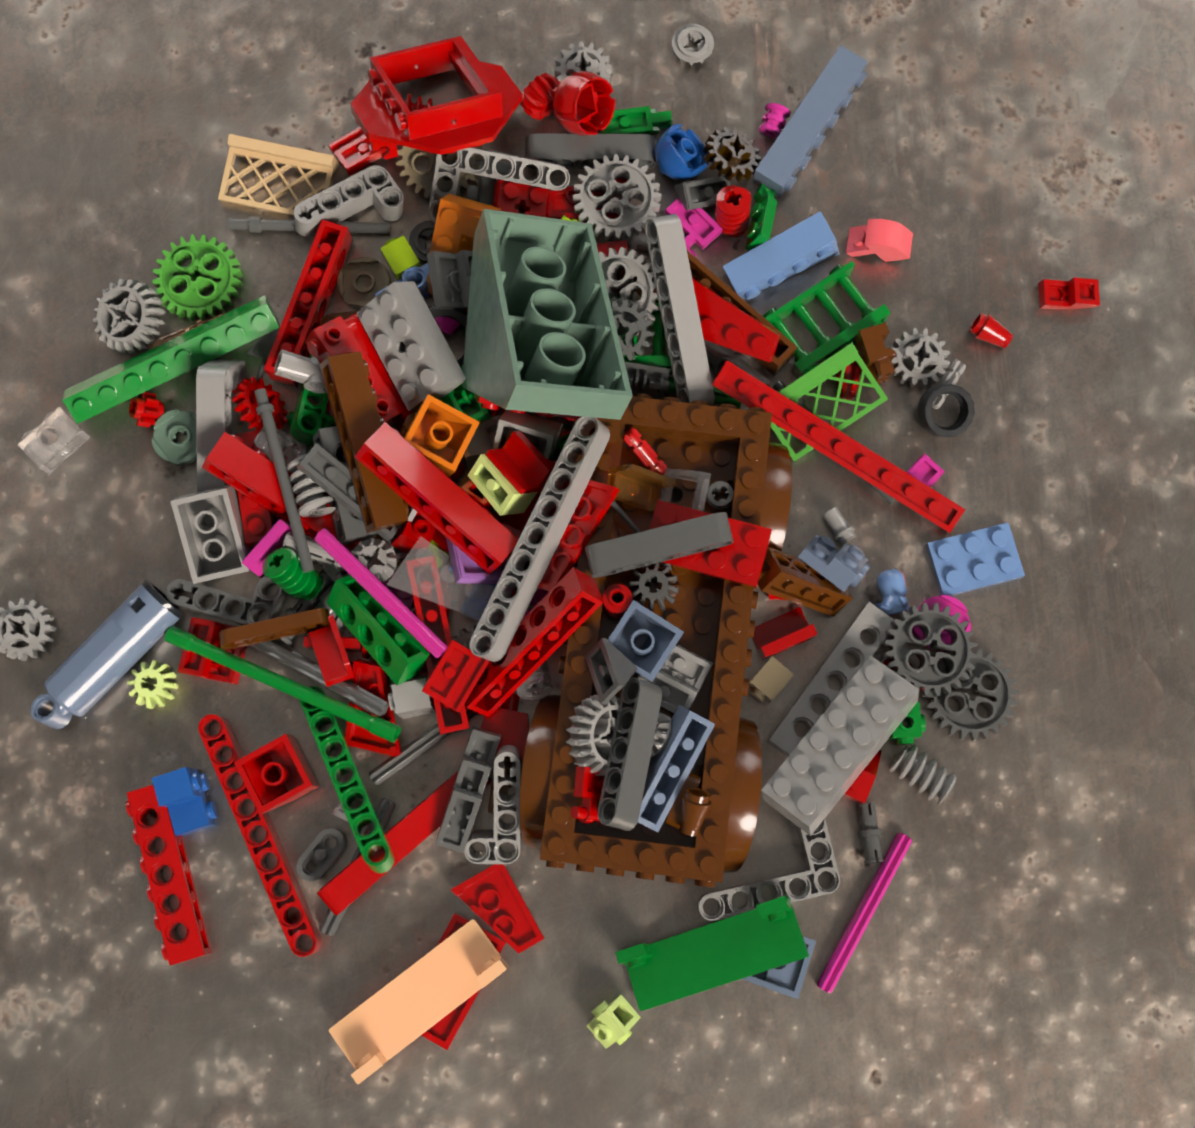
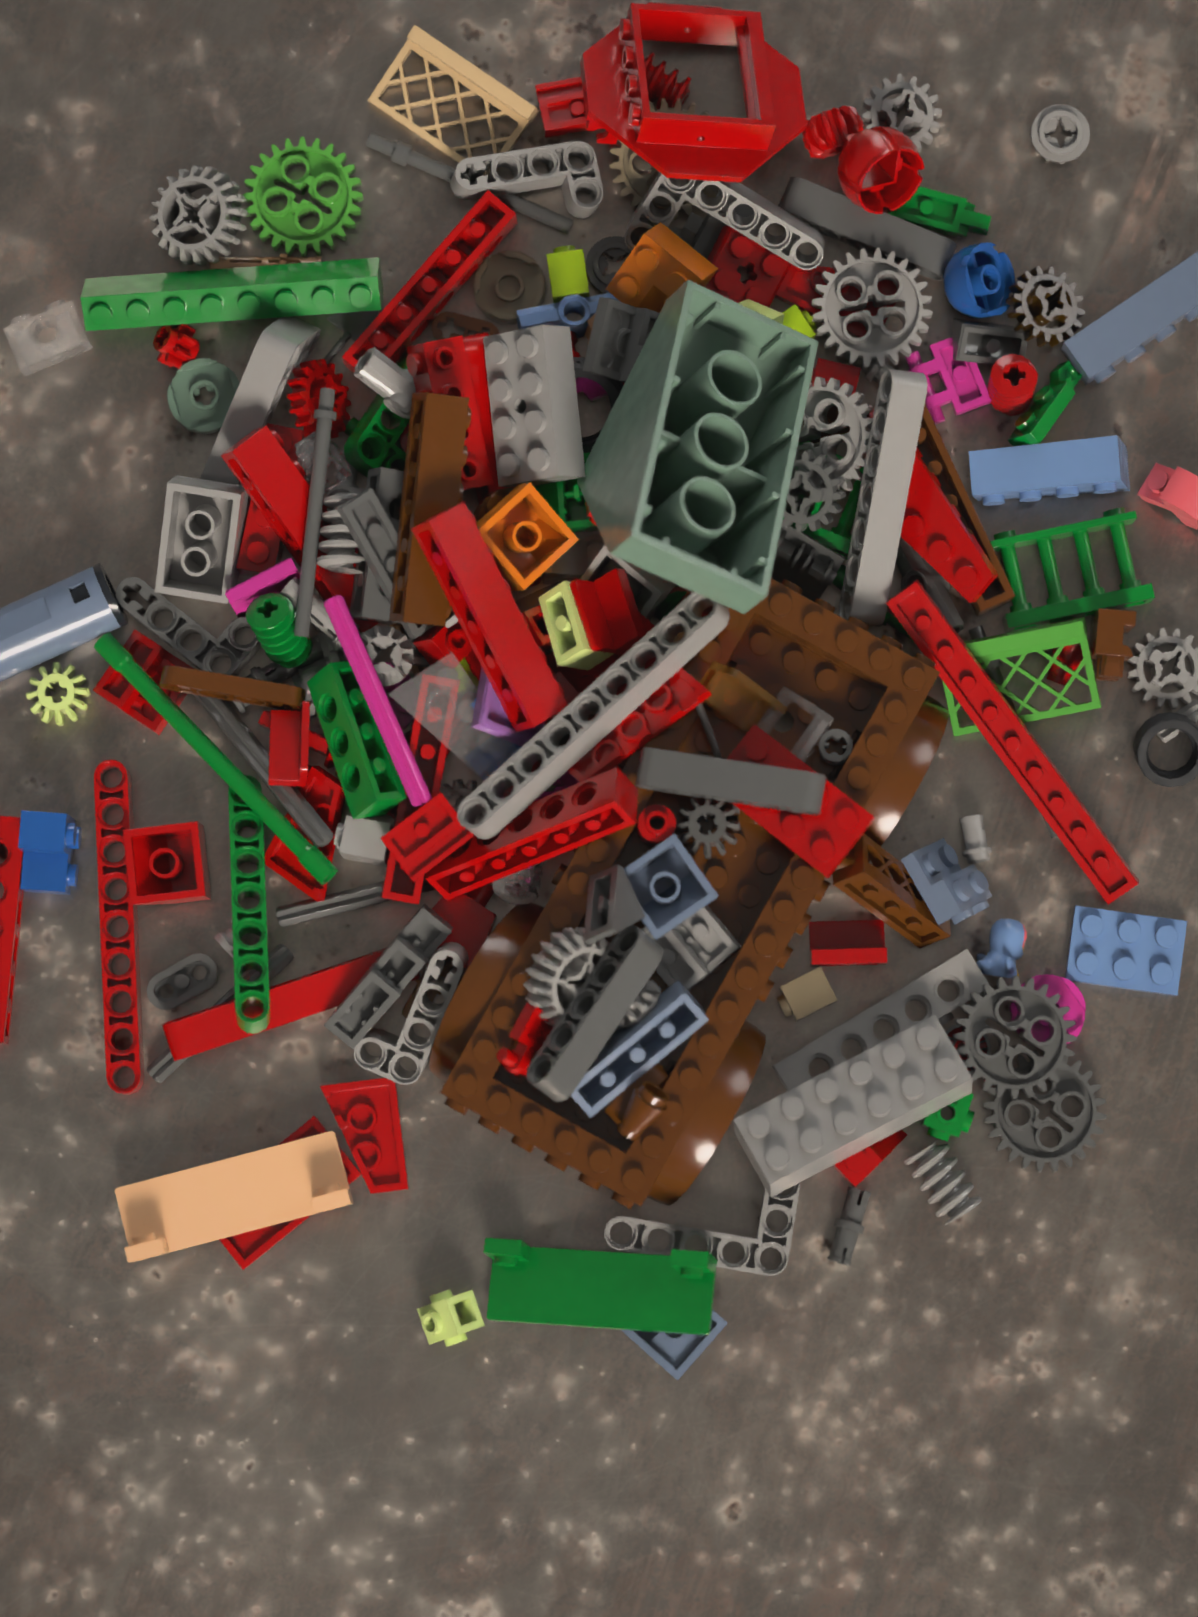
camera: 25 degrees right, 5 degrees up
red axle [622,428,667,478] -> none
dark pink bush [759,103,791,139] -> none
dark pink axle [817,833,912,993] -> none
dark pink tile [907,453,945,487] -> none

